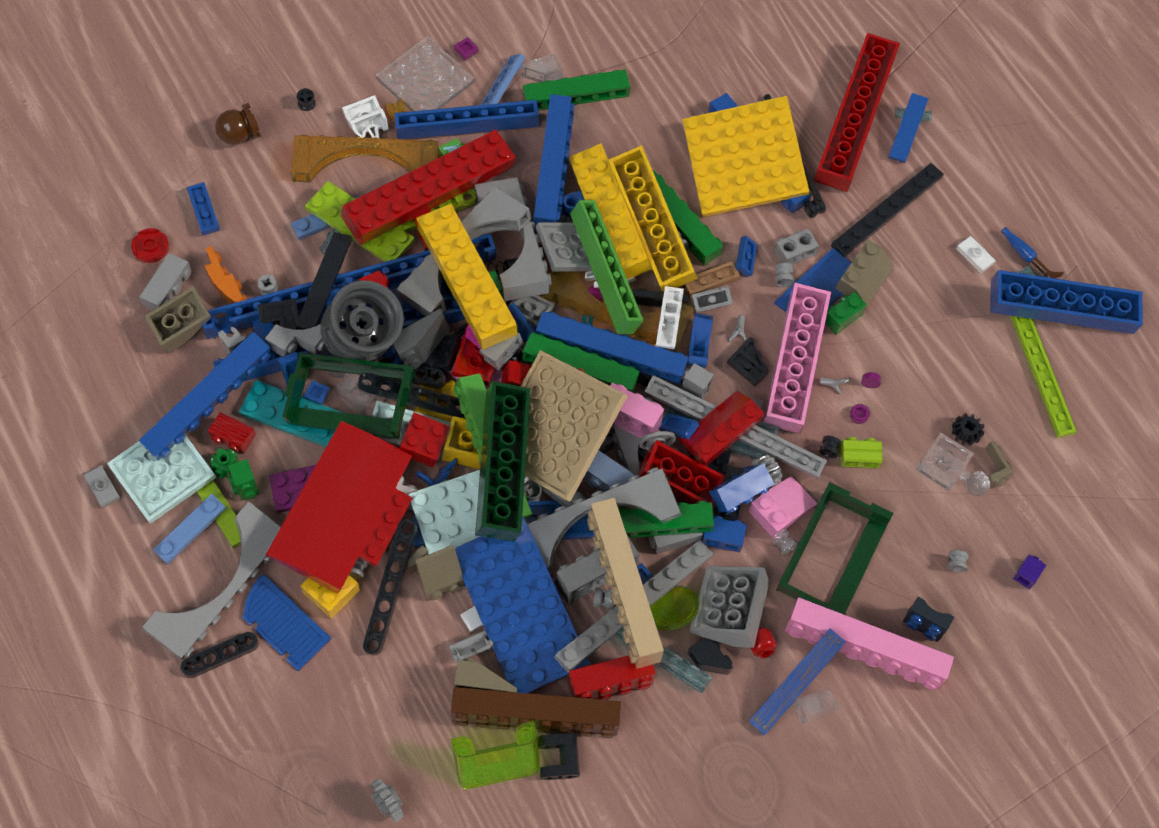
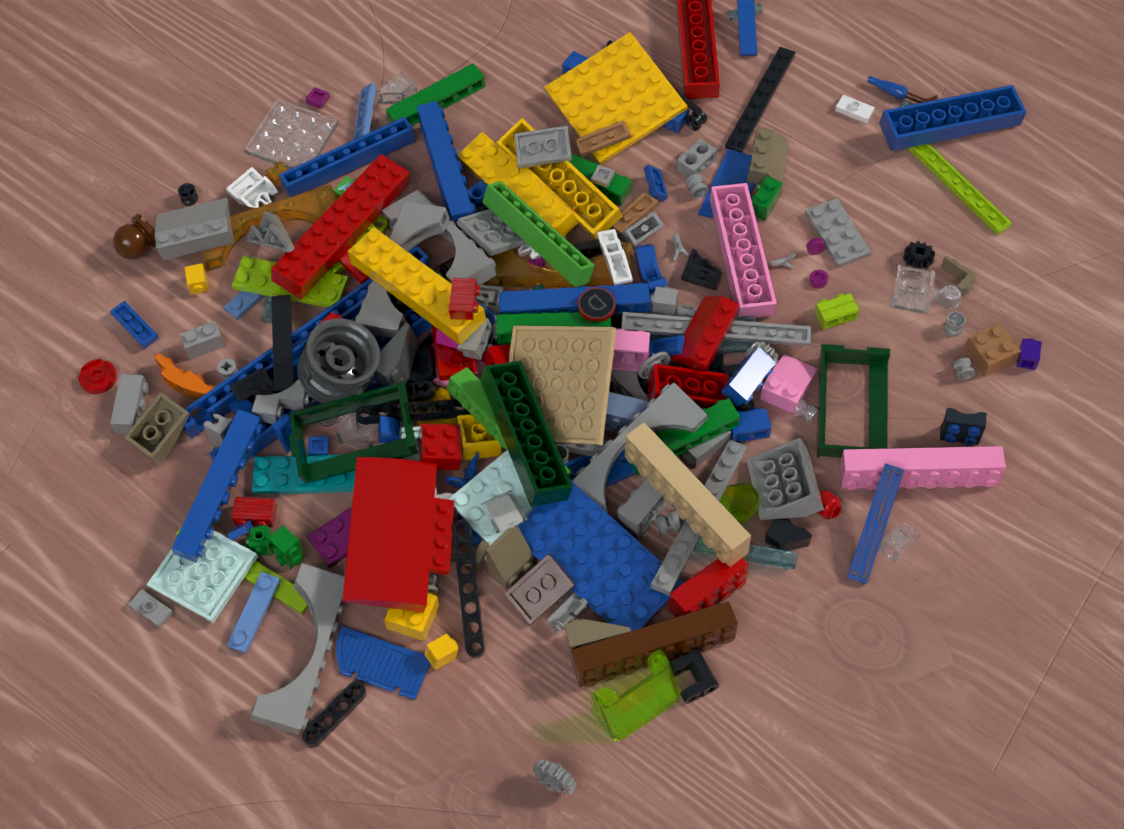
camera: 15 degrees left, 5 degrees down
black wheel [819,435,842,458] -> none
none -> light grey slope [155,198,234,260]
none -> light grey brick [180,321,225,360]
none -> yellow brick [185,263,209,295]
none -> blue tile [227,520,252,540]
none -> light grey wedge [245,211,295,252]
none -> blue brick [378,416,402,443]
none -> yellow brick [424,633,458,670]
none -> red brick [449,277,480,320]
none -> clear piece [481,490,528,534]
none -> plate [504,554,576,625]
none -> light grey tile [514,125,572,169]
none -> medium nougat plate [575,120,631,157]
none -> black tile [578,287,616,322]
none -> light grey plate [591,165,615,188]
none -> light grey plate [676,304,697,317]
none -> light grey plate [805,198,871,268]
none -> light grey wheel [944,311,966,337]
none -> medium nougat brick [964,322,1021,377]

